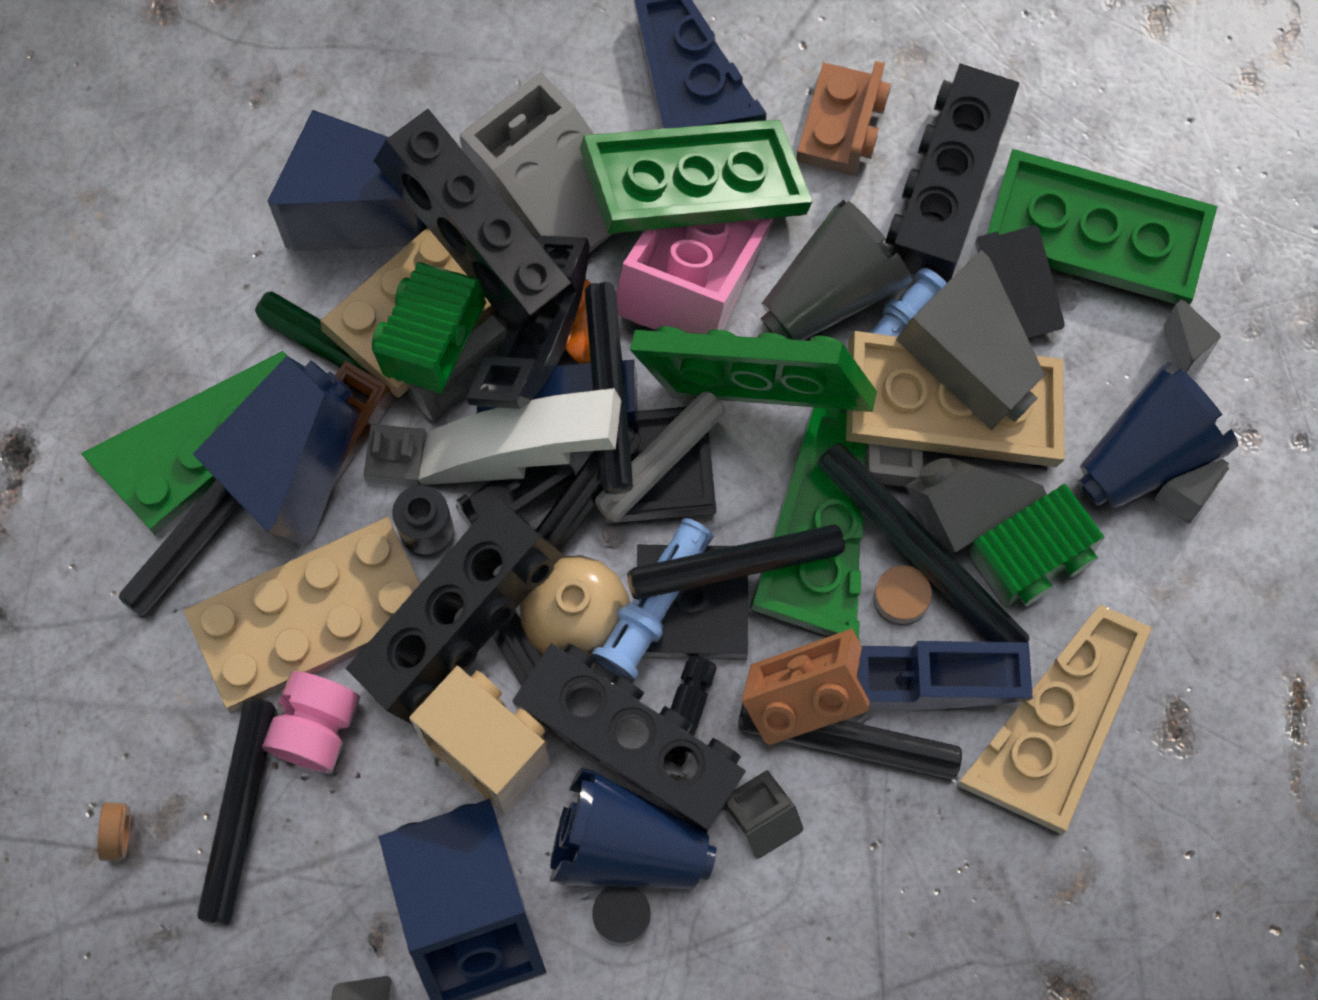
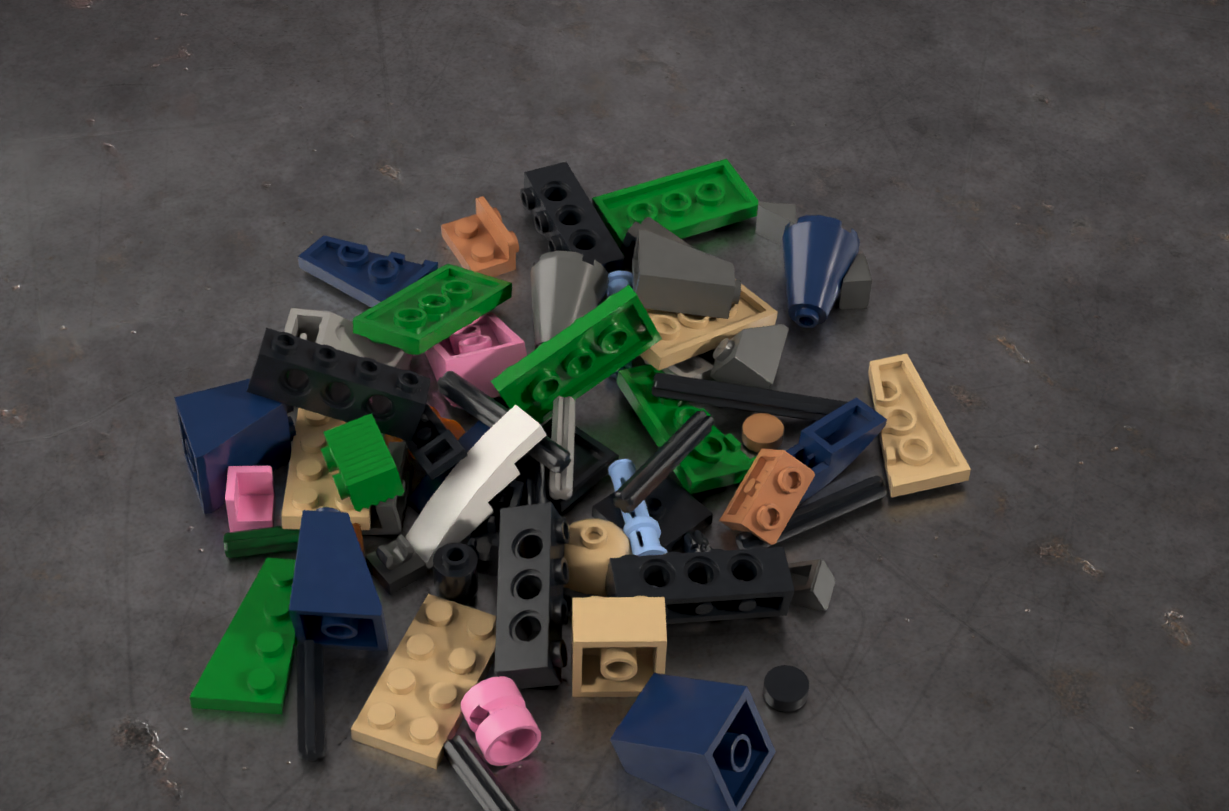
camera: 45 degrees left, 25 degrees down
dark blue cone [549,768,716,889] -> none
green brick [968,484,1105,608] -> none
none -> bright pink panel [225,466,276,532]

